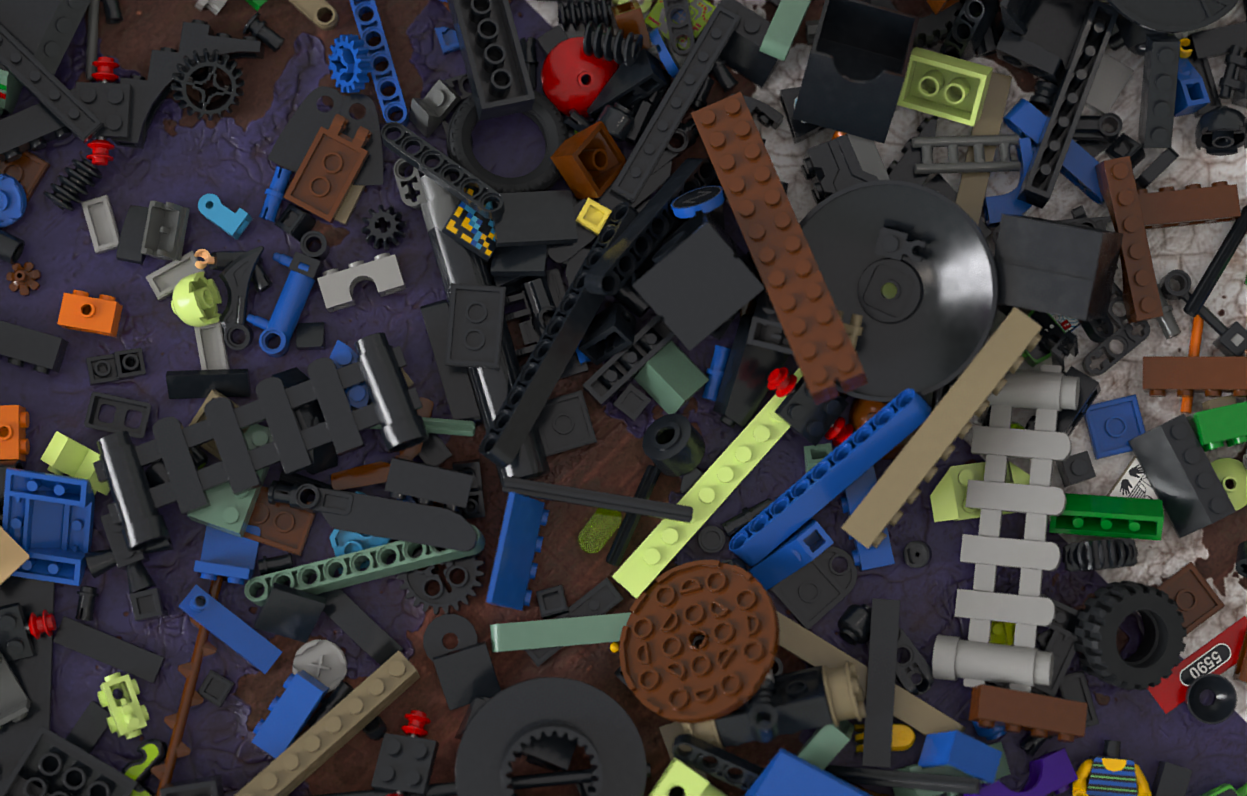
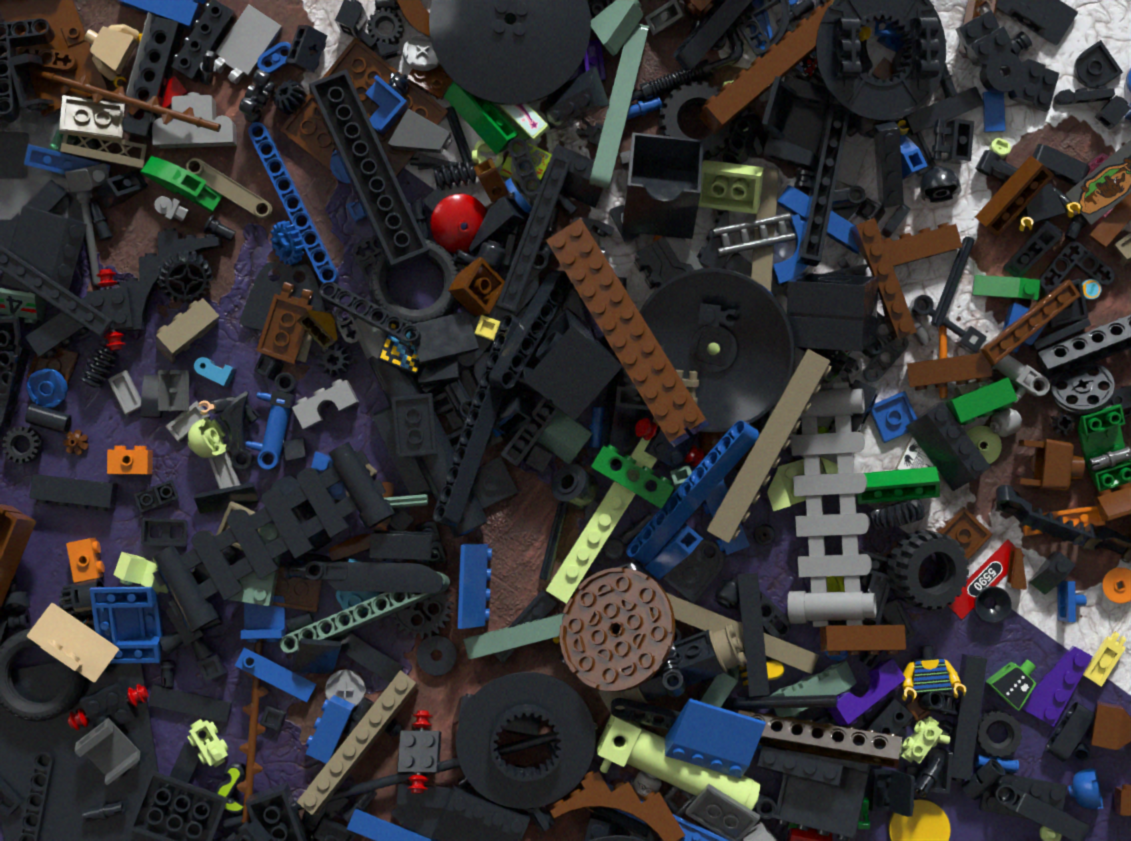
camera: 10 degrees left, 5 degrees up
blue pin [258,166,293,223] -> none
dark grey slope [409,79,461,138] -> none
black tile [433,641,502,710] -> none
black axle [502,477,693,523] -> none
black tile [536,585,570,620] -> none
clear neon green tile [578,508,622,554] -> none
black piece [583,21,643,67] -> none
tile [671,186,725,218] -> none
blue panel [918,730,1002,783] -> none
black brick [1056,451,1096,488] -> none
none -> dark tan wedge [156,299,219,364]
none -> dark brown slope [297,309,337,350]
none -> green brick [591,445,674,509]

